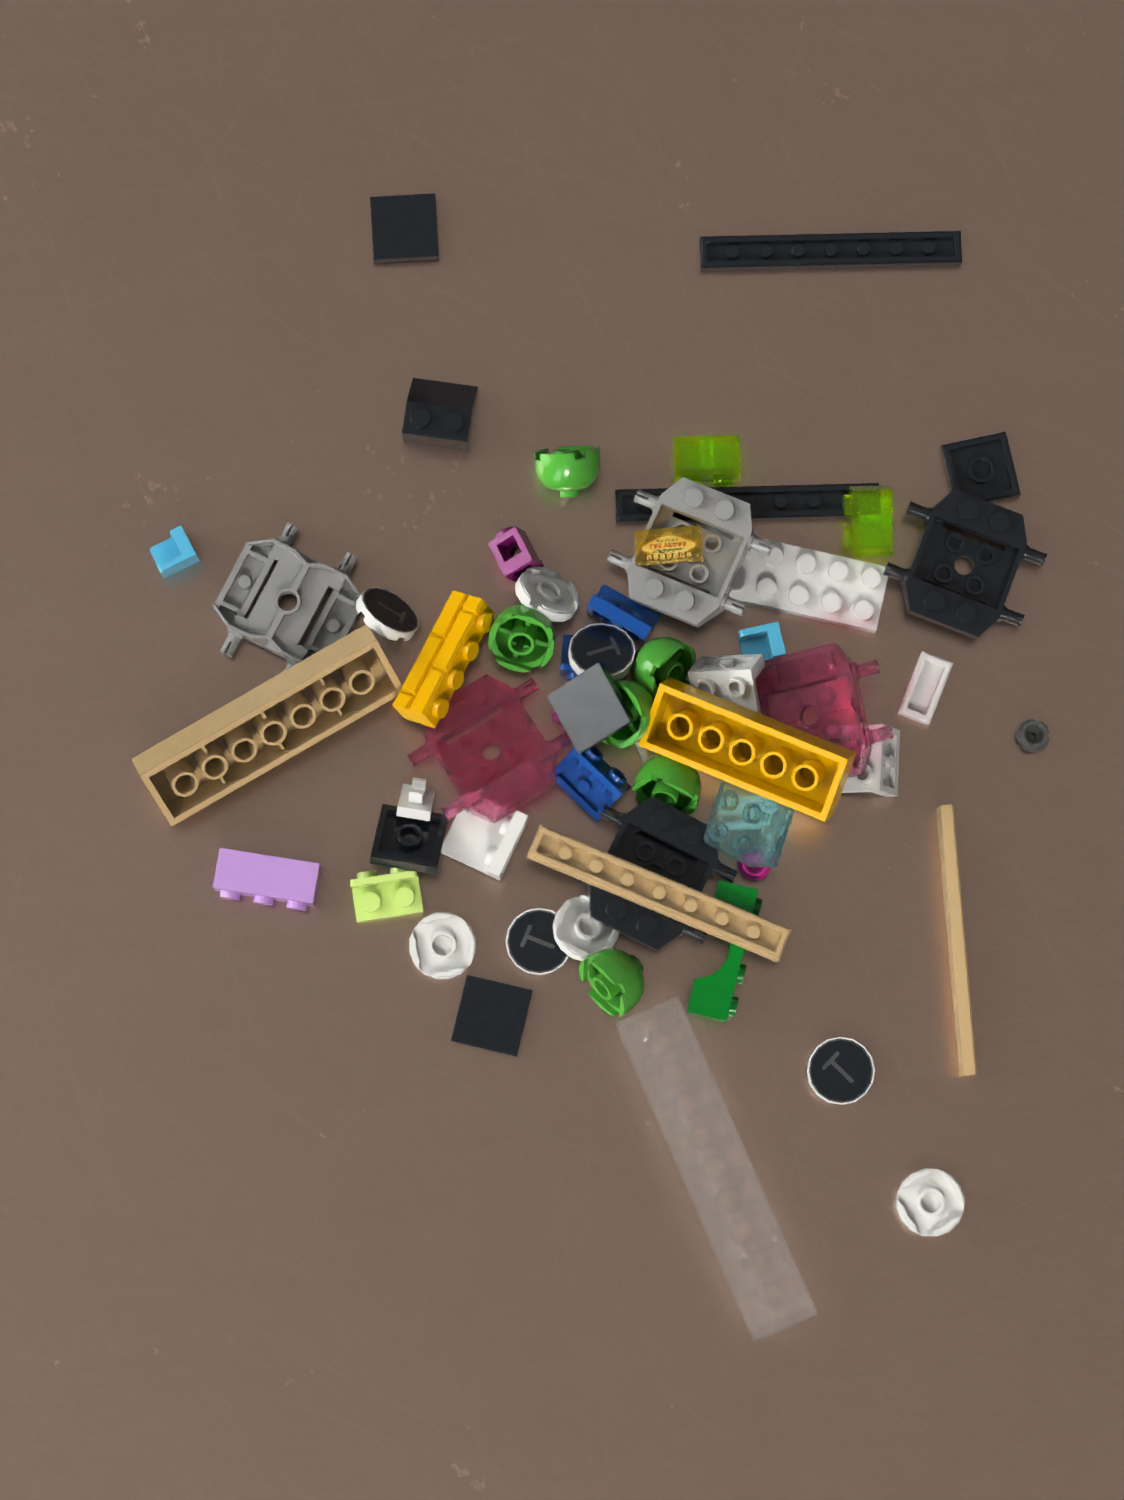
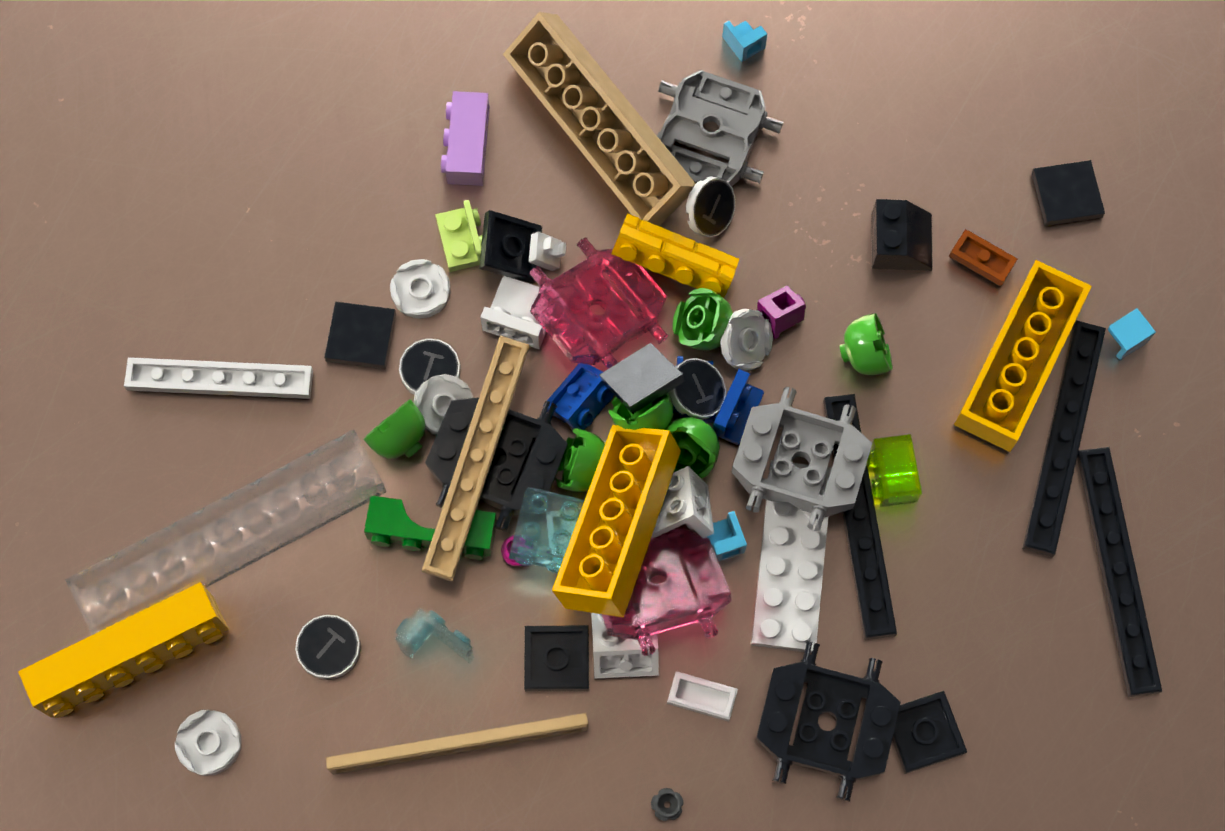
camera: 85 degrees right, 10 degrees down
clear yellow tile [634,525,703,566] -> none
clear neon green brick [843,485,893,557] -> none
none -> yellow brick [18,582,229,718]
none -> white plate [124,357,313,399]
none -> clear light blue bracket [395,608,474,663]
none -> black tile [524,625,589,691]
none -> dark orange plate [949,229,1018,286]
none -> yellow brick [954,260,1092,452]
none -> black tile [1022,320,1106,557]
none -> medium azure panel [1108,308,1156,360]

